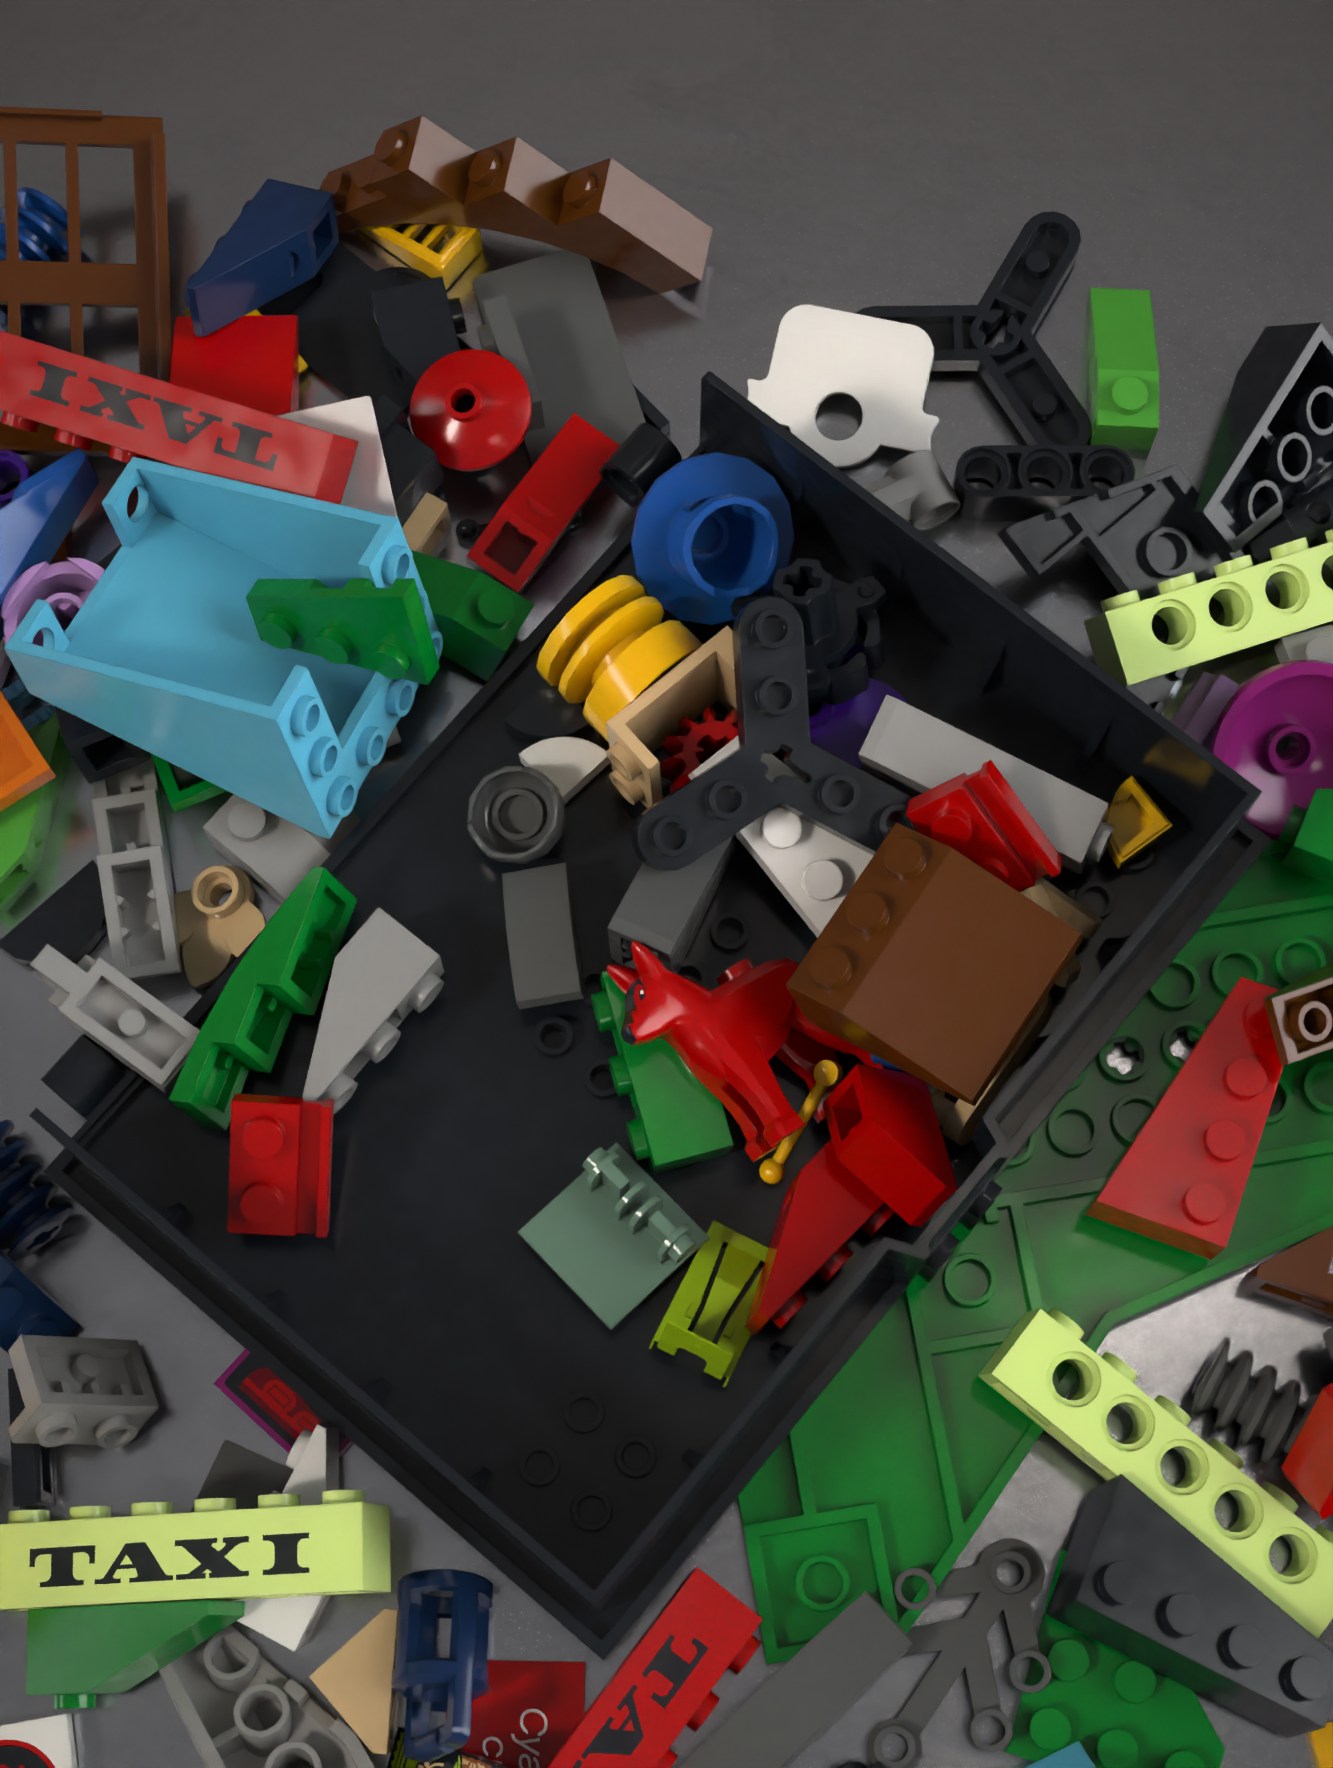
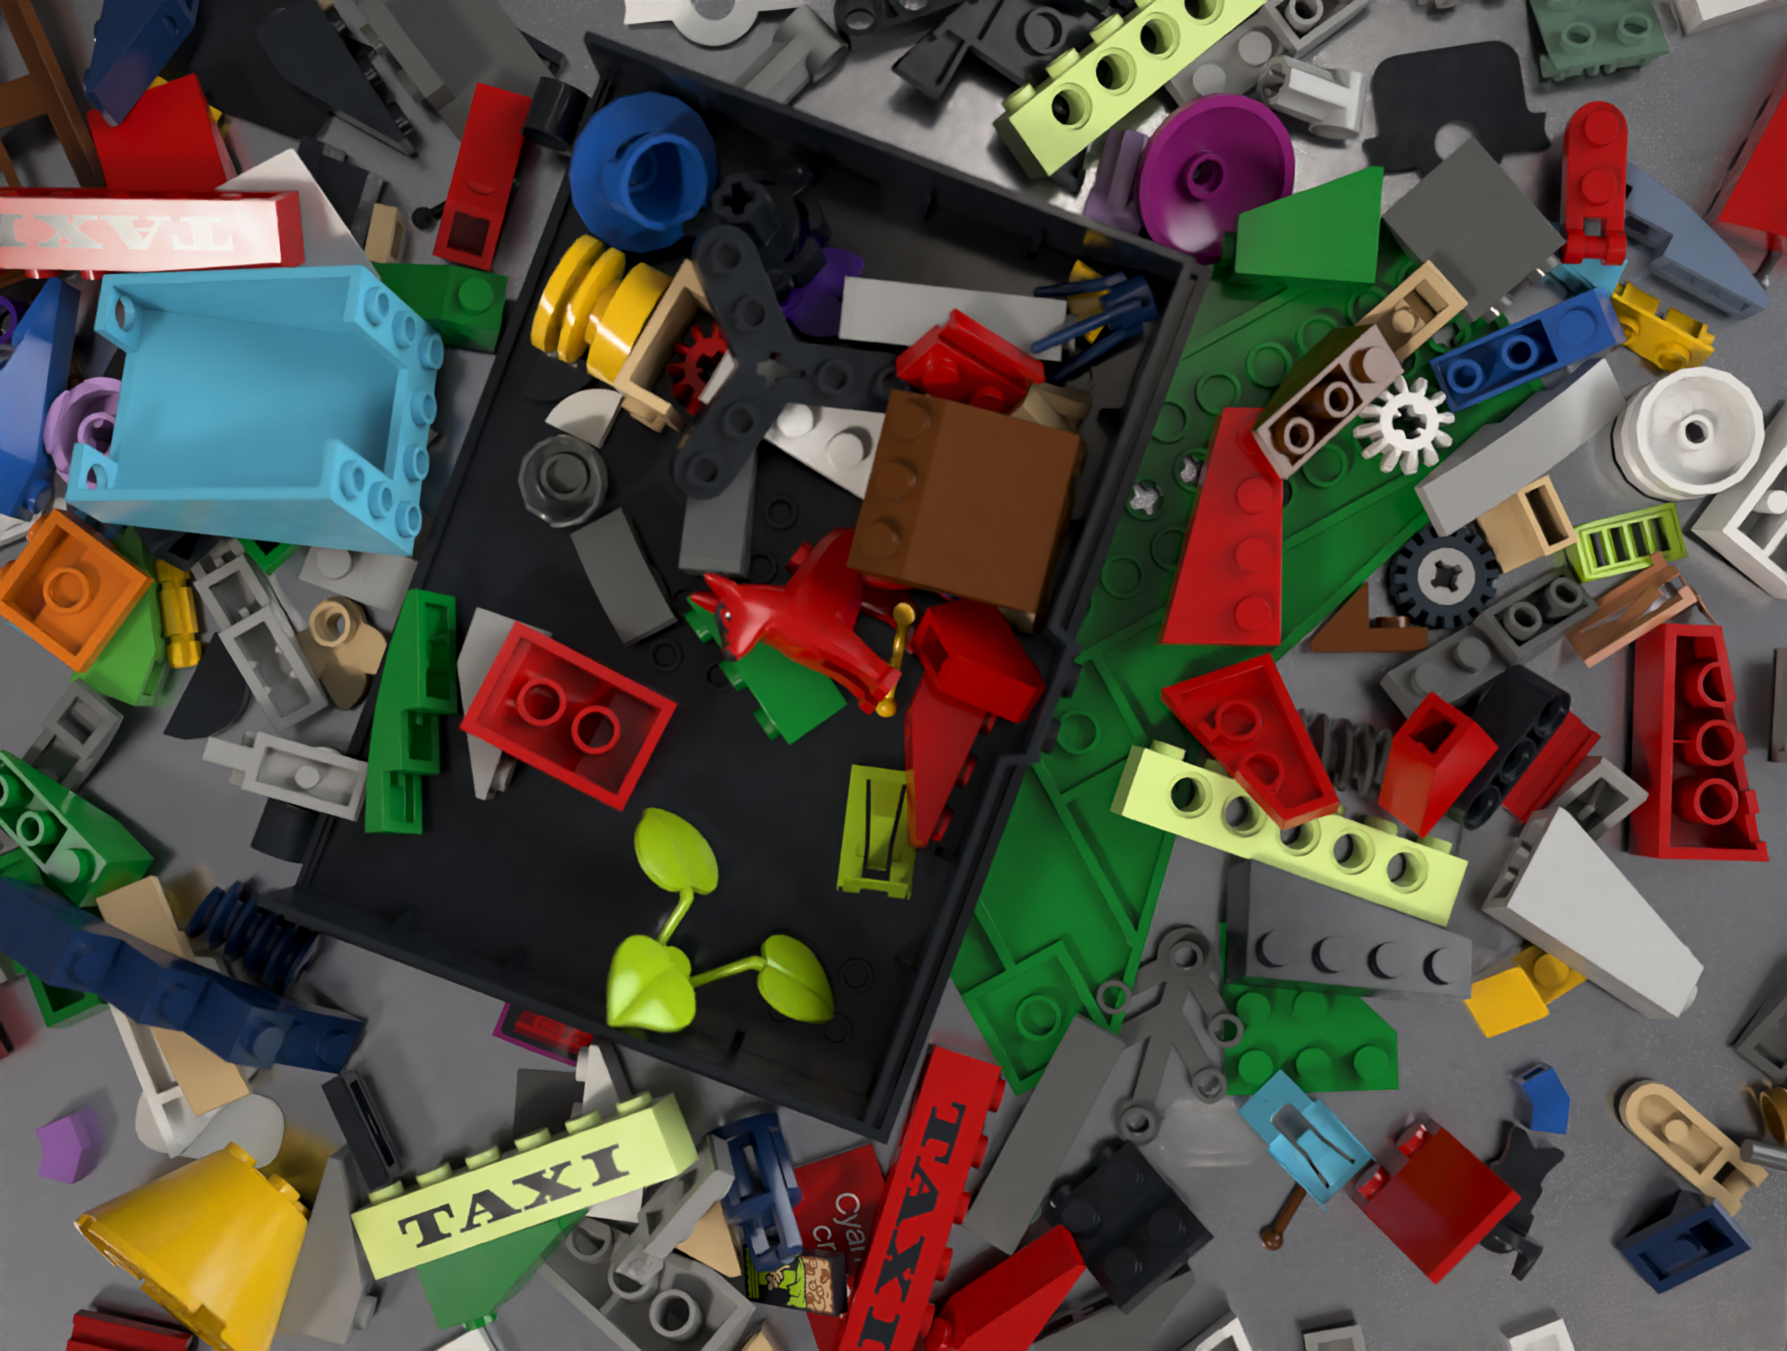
camera: 15 degrees left, 15 degrees up
light grey bracket [8,1334,159,1449] -> none
red plate [227,1094,334,1238] -> none
green wing [246,578,440,685] -> none
red dish [409,349,532,472] -> none
sand green hinge [518,1142,710,1330] -> none
none -> yellow axle [155,559,203,669]
none -> red slope [459,621,677,812]
none -> lime plant [608,807,835,1032]
none -> light grey hinge [613,1133,735,1285]
none -> dark blue plant [1030,270,1158,384]
none -> red wing [1160,653,1340,831]

